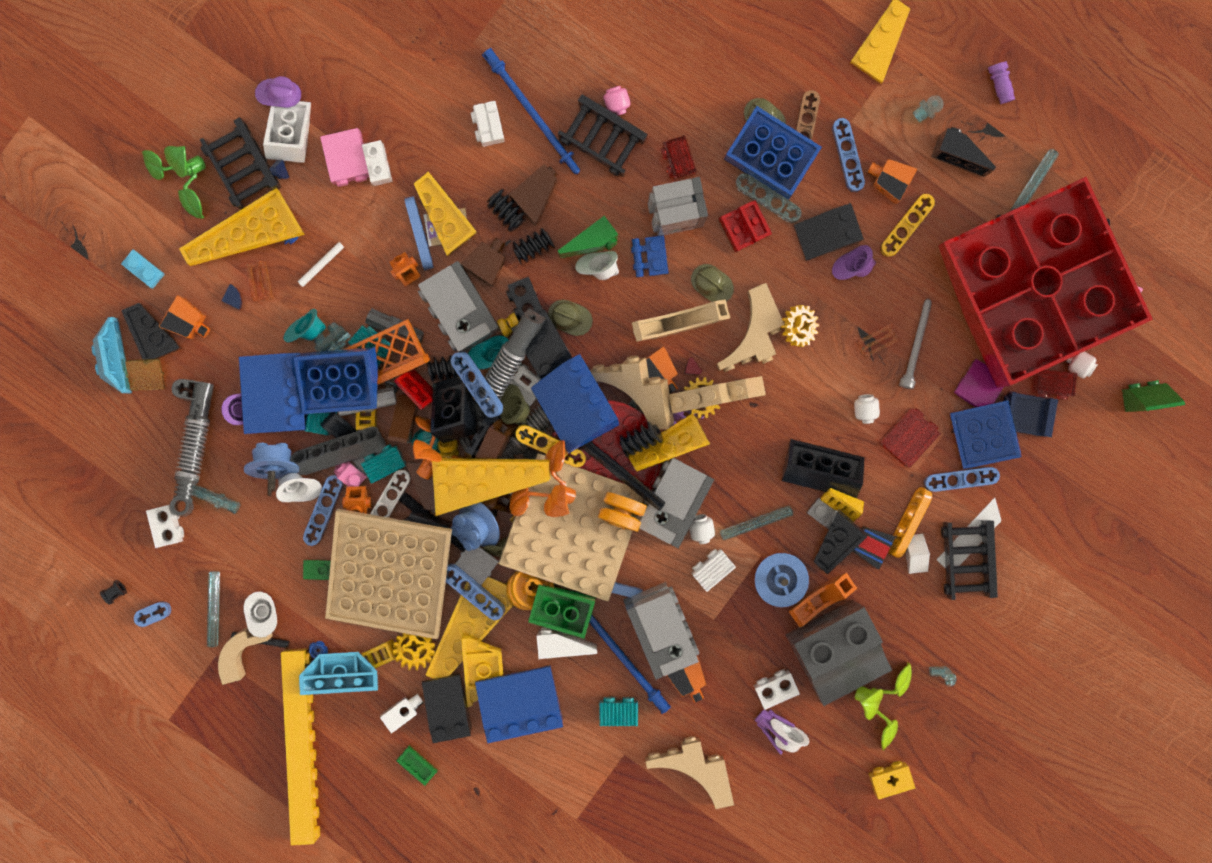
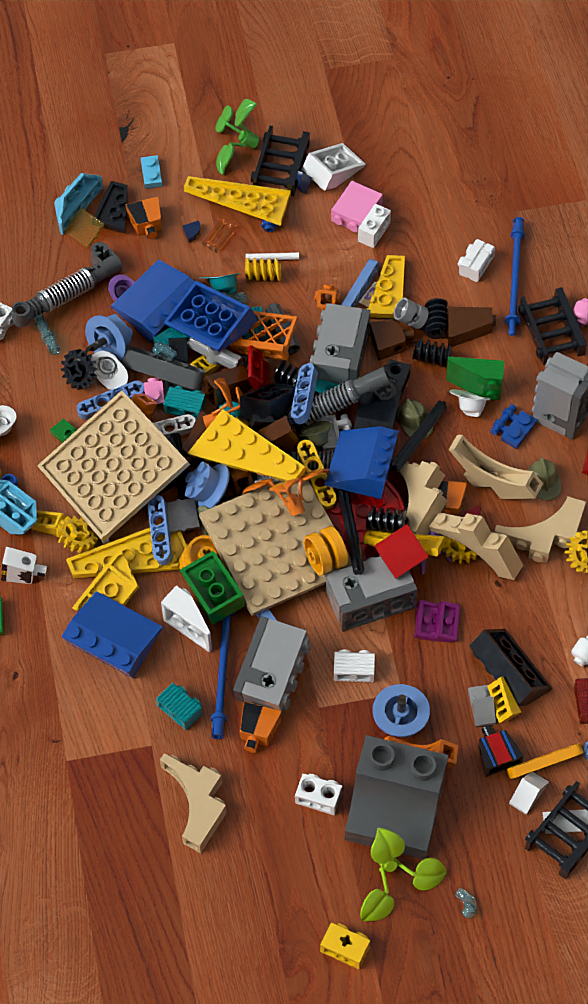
camera: 45 degrees right, 30 degrees down
medium lavender piece [255,76,301,108] -> none
black slope [422,674,472,743] -> none
white head [689,514,715,544] -> none
clear light blue axle [720,506,793,540] -> none
medium lavender plant [755,709,795,754] -> none
white piece [770,719,810,753] -> none
black wing [814,509,868,574] -> none
none -> black gear [61,349,98,390]
none -> clear light blue arm [152,341,177,360]
none -> yellow piece [245,258,282,281]
none -> red slope [375,524,429,579]
none -> black axle [390,400,447,472]
none -> light grey wheel [394,298,428,329]
none -> magenta slope [414,600,460,642]

